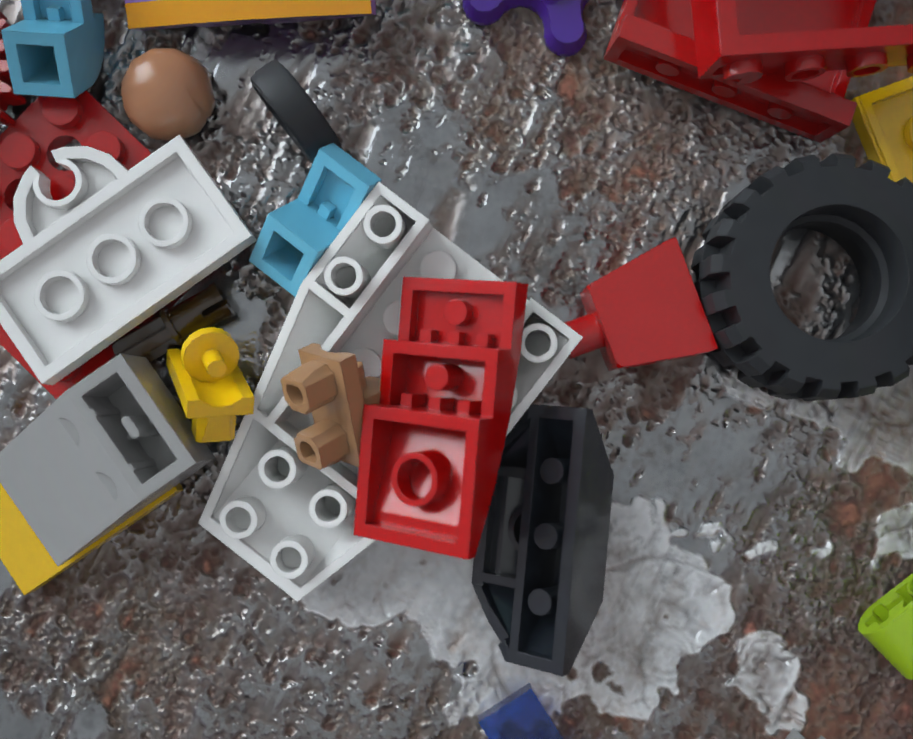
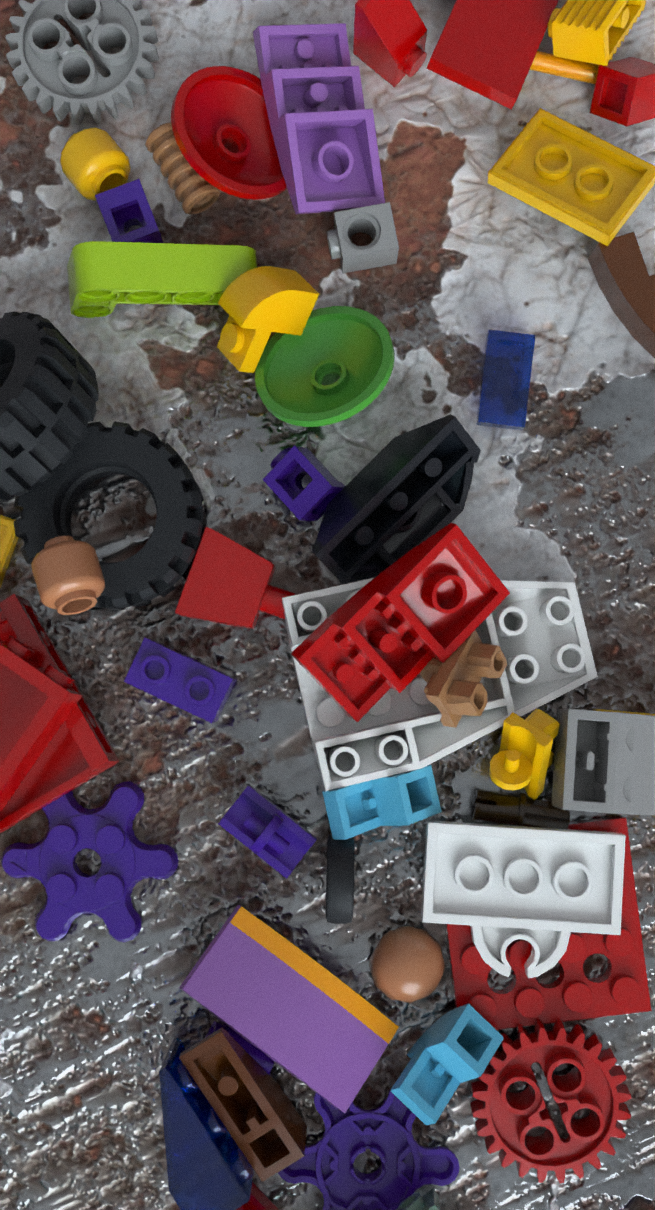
camera: 145 degrees left, 0 degrees up
none -> nougat head [31,536,105,615]
none -> dark purple brick [123,637,237,723]
none -> yellow brick [217,266,319,373]
none -> dark purple hips [218,784,317,879]
none -> bright green dish [255,306,395,427]
none -> dark purple brick [263,445,345,522]

